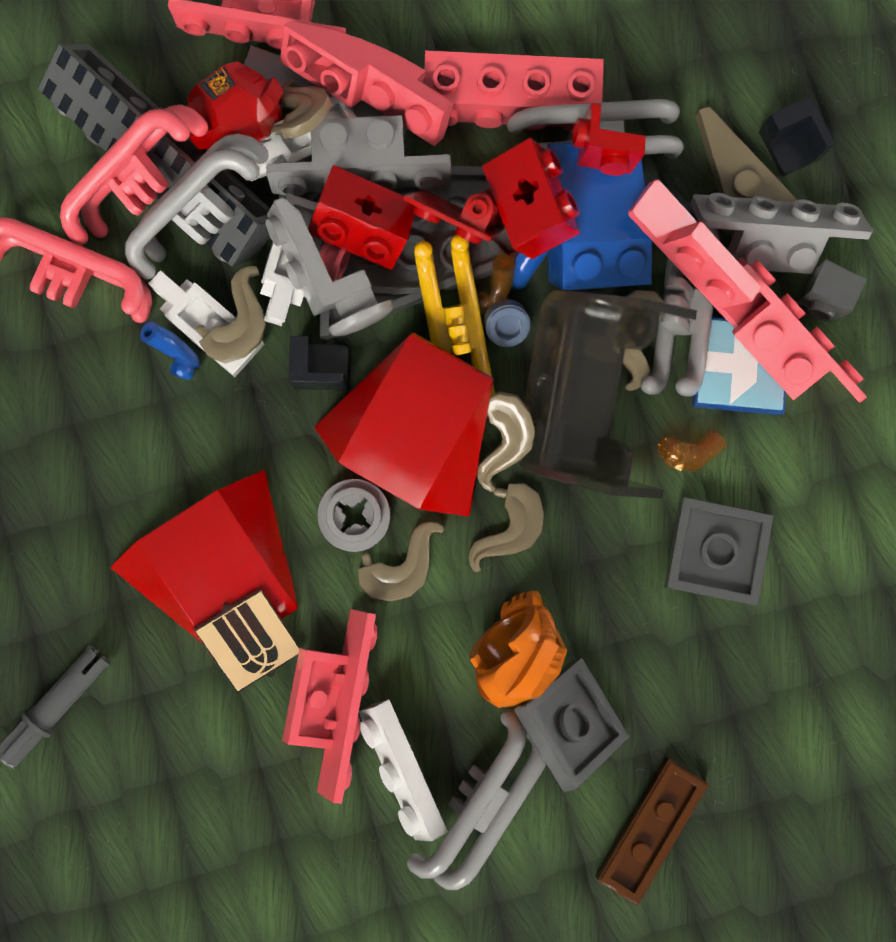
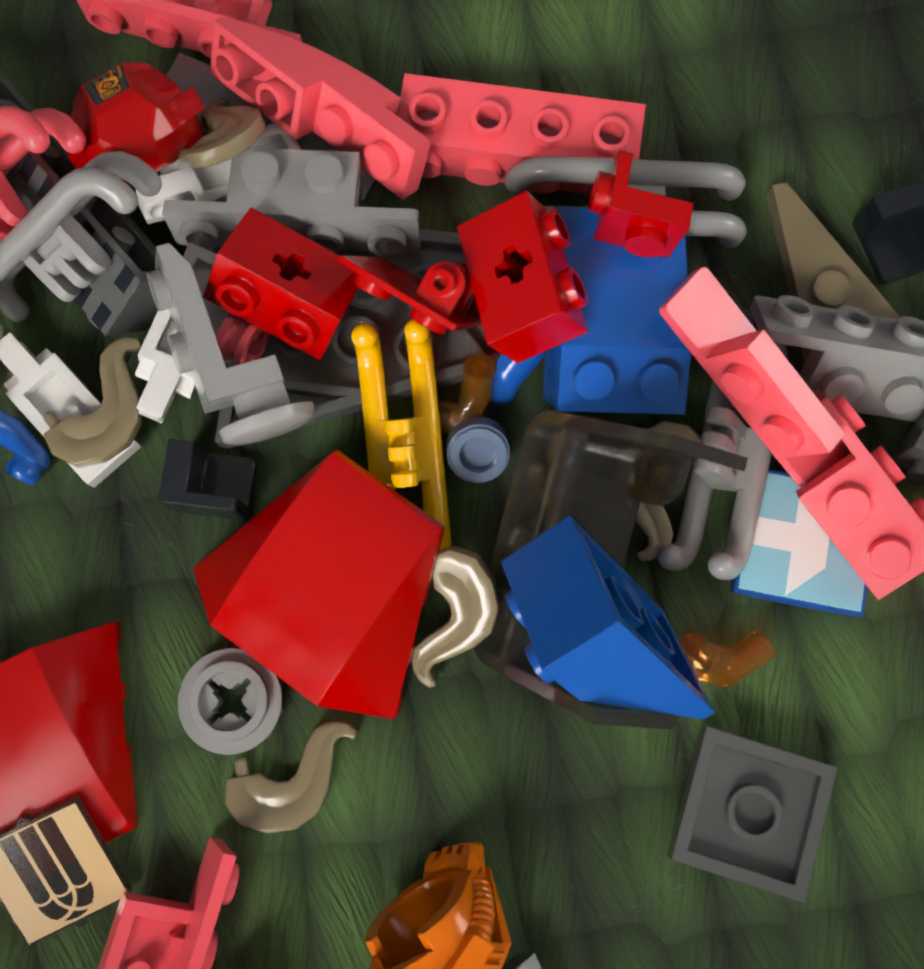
camera: 15 degrees right, 5 degrees down
dark tan piece [468,483,544,572] -> none
none -> blue slope [501,515,715,720]

